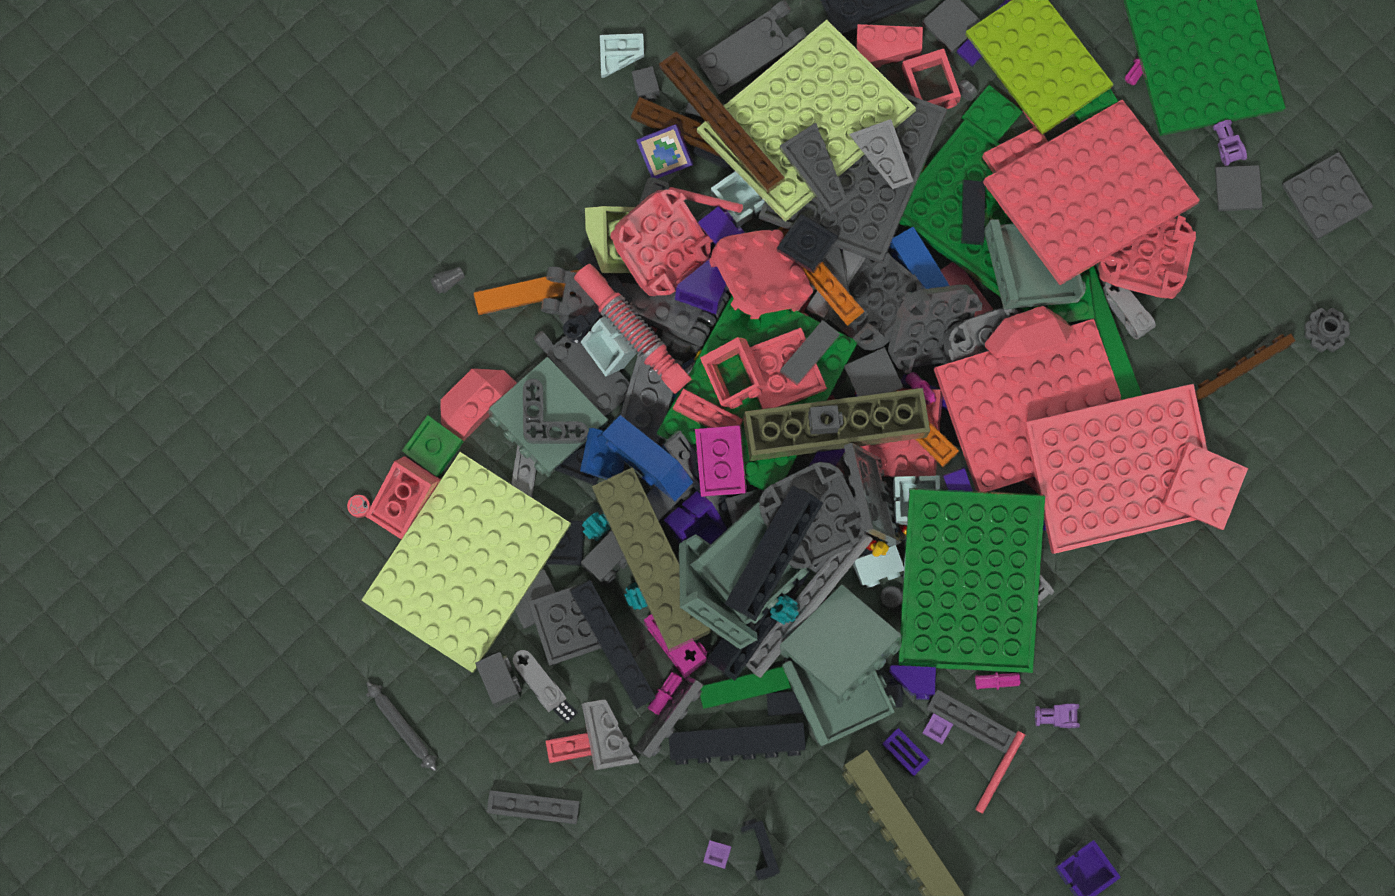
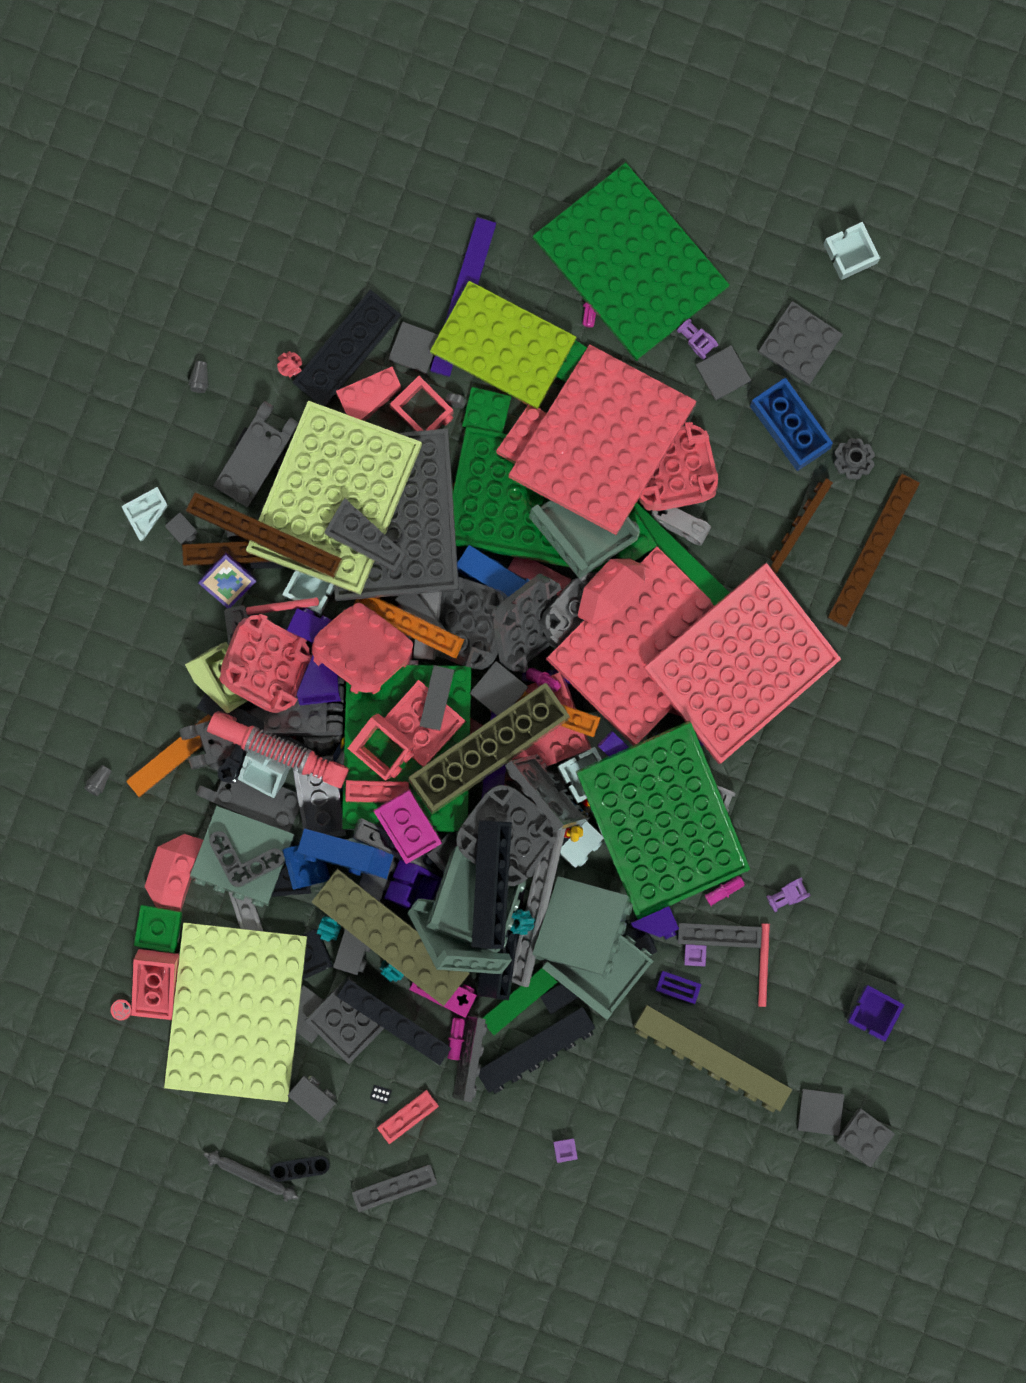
camera: 30 degrees left, 5 degrees up
light grey piece [513,650,566,713] -> none
light grey wing [582,699,639,770] -> none
black window [740,818,780,882] -> none
black tile [777,214,838,273] -> none
dark grey brick [808,405,843,435] -> none
light grey wing [849,119,914,190] -> none
dark grey tile [880,586,902,609] -> none
black tile [961,180,985,245] -> none
coral plate [1162,443,1248,530] -> none
none -> black beam [270,1155,331,1182]
none -> blue brick [750,378,833,471]
none -> reddish brown plate [827,474,920,628]

